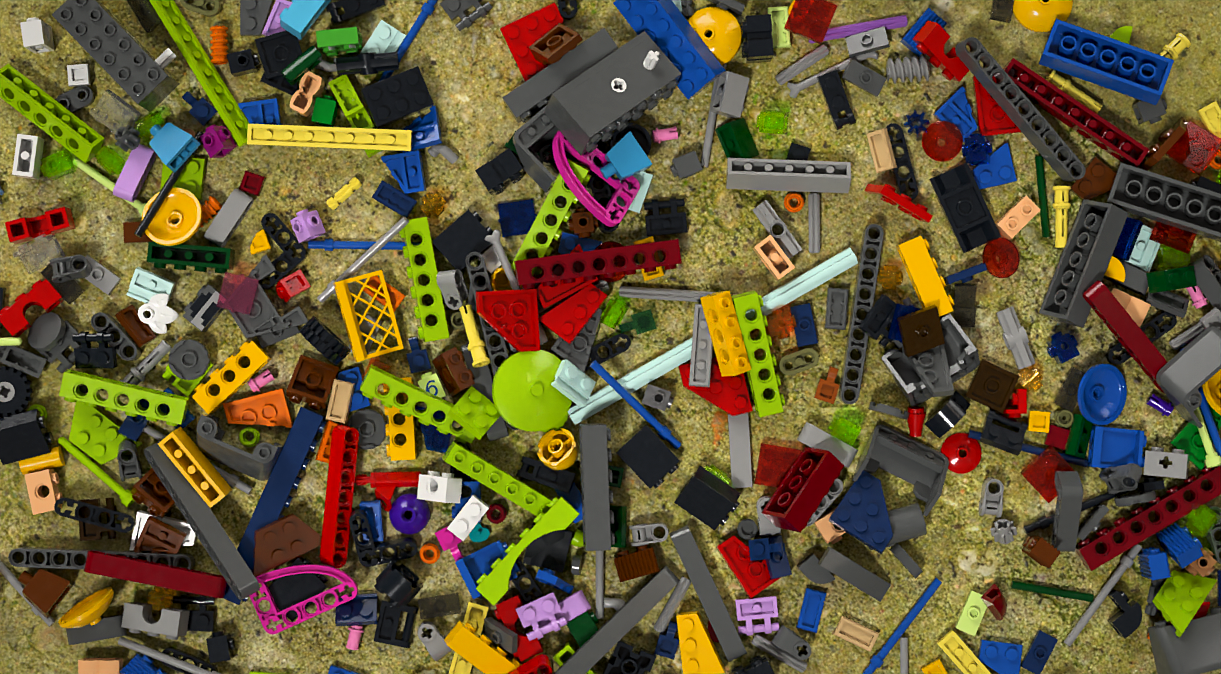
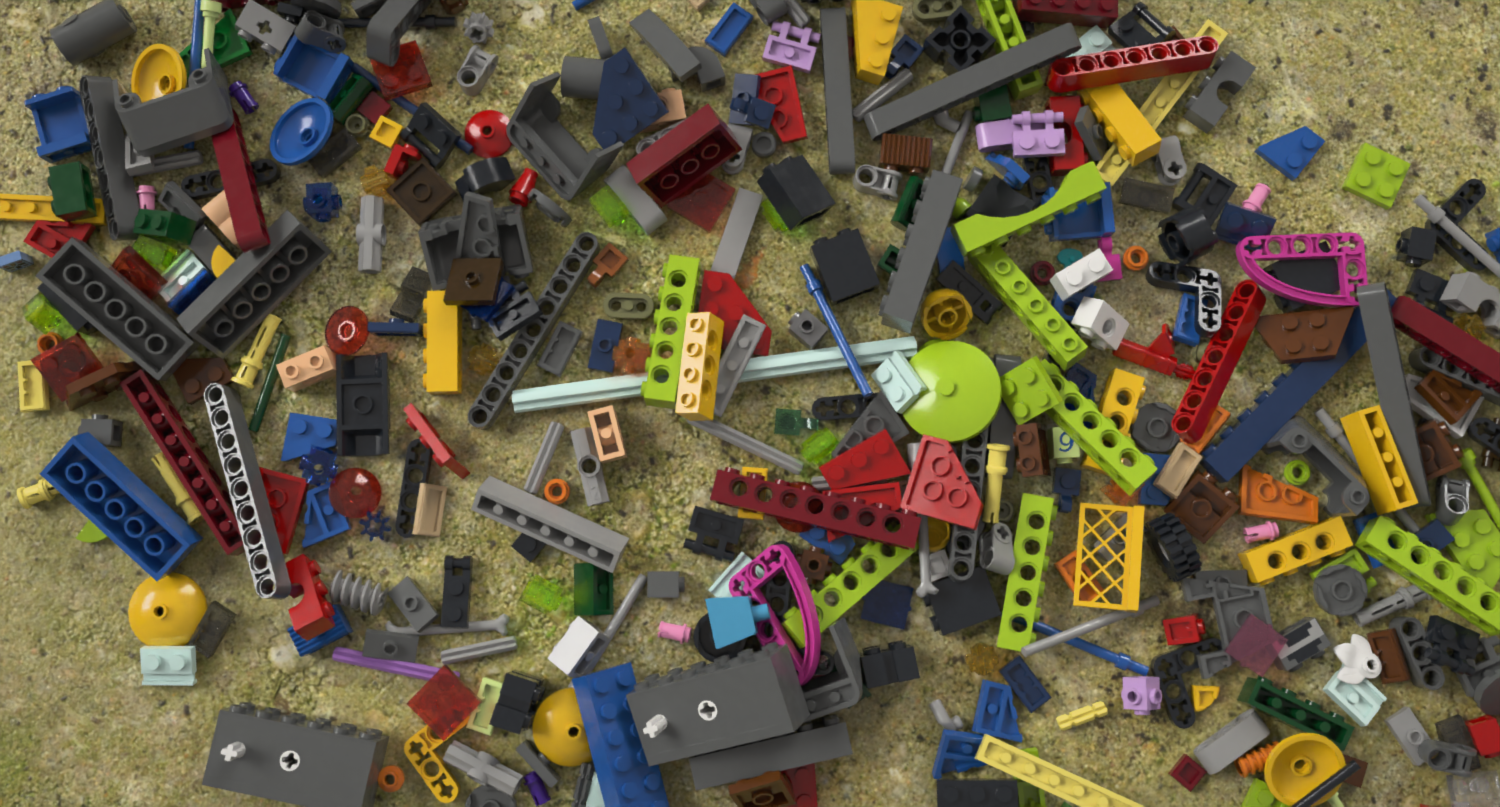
camera: 155 degrees left, 5 degrees down
dark purple piece [389,493,430,535] -> none

